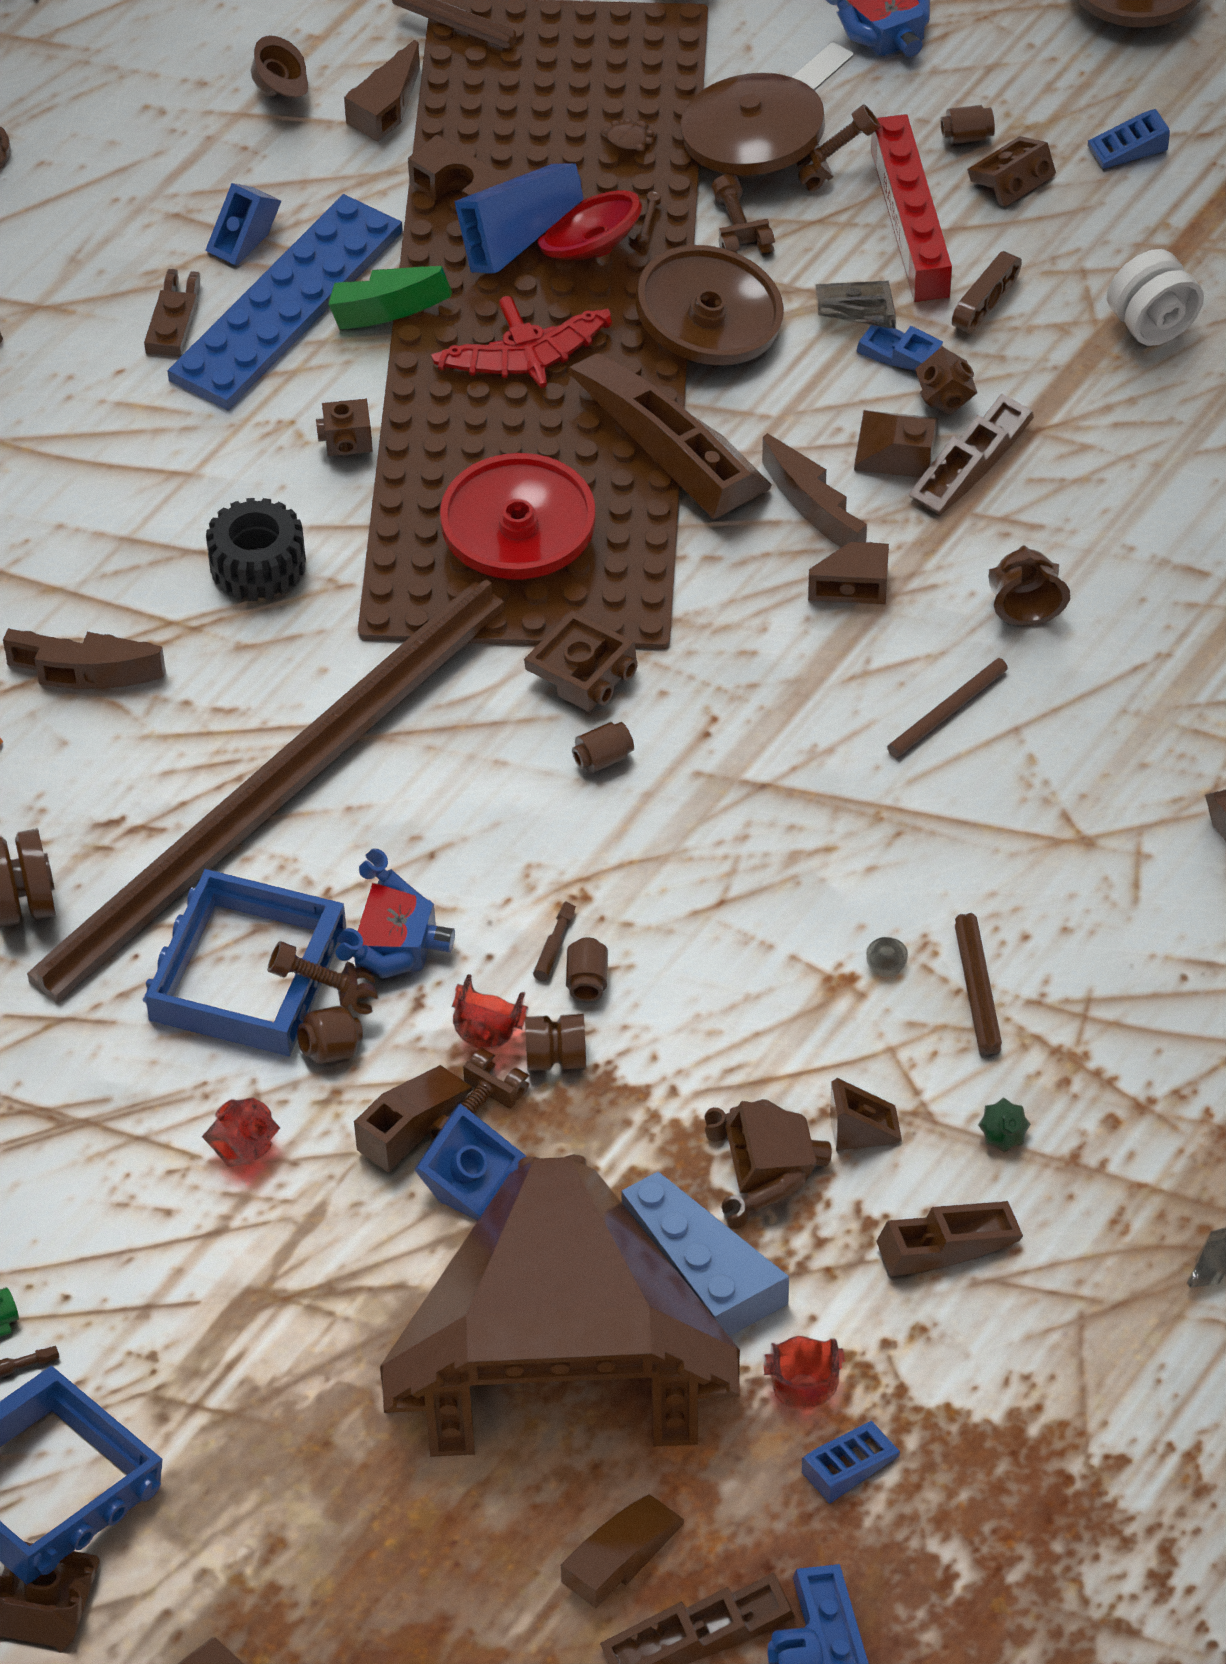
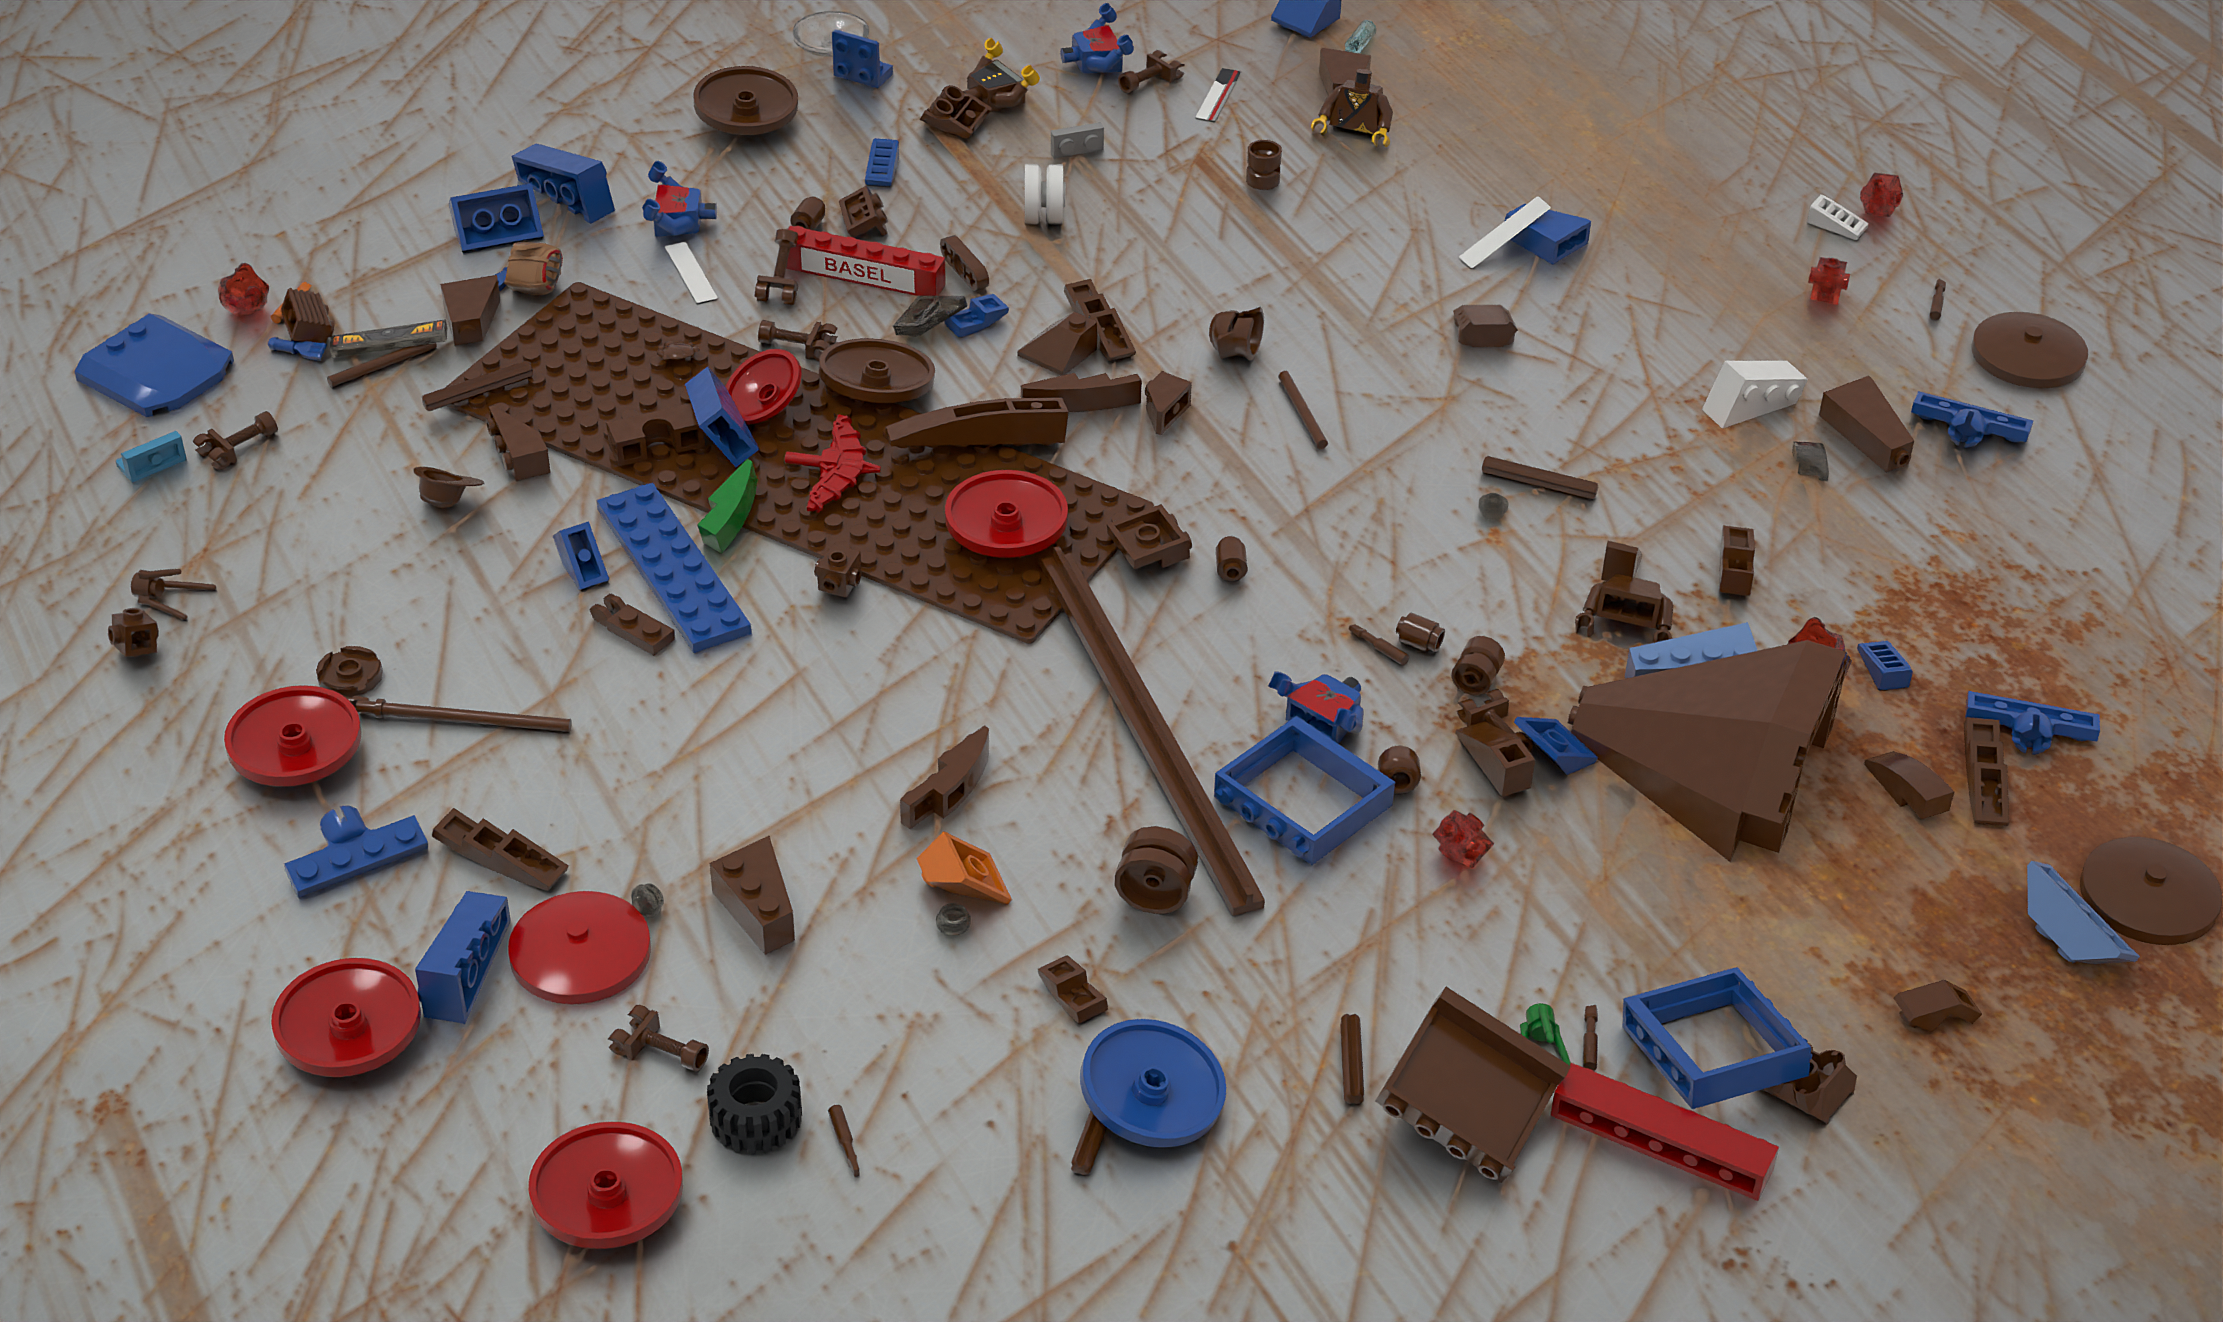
camera: 65 degrees left, 10 degrees down
black tyre [206,498,306,601] -> none
reddish brown bar [267,941,379,1014] -> none
clear red cap [451,974,529,1050] -> none
reddish brown dish [681,73,825,175] -> none
reddish brown brick [915,346,978,415] -> none
dark green piece [978,1097,1031,1153] -> none

